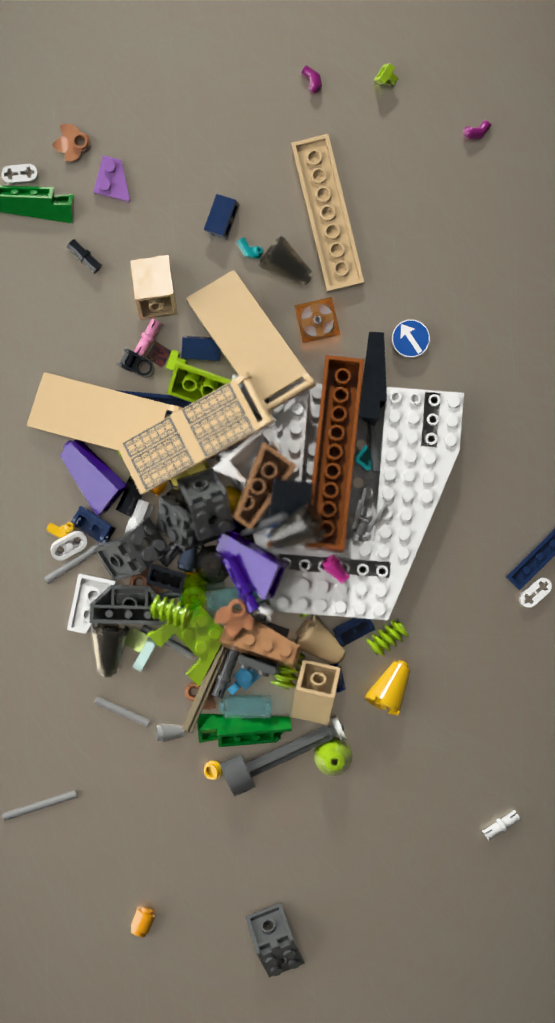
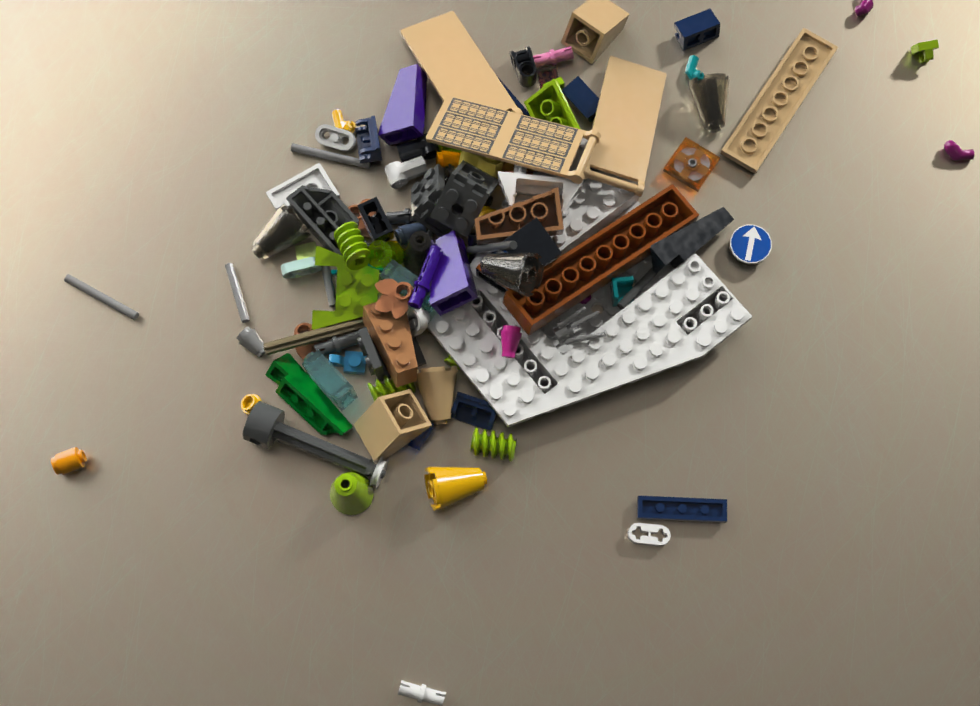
camera: 50 degrees right, 15 degrees down
dark grey bracket [94,517,169,581] -> none
dark grey bracket [246,903,305,978] -> none

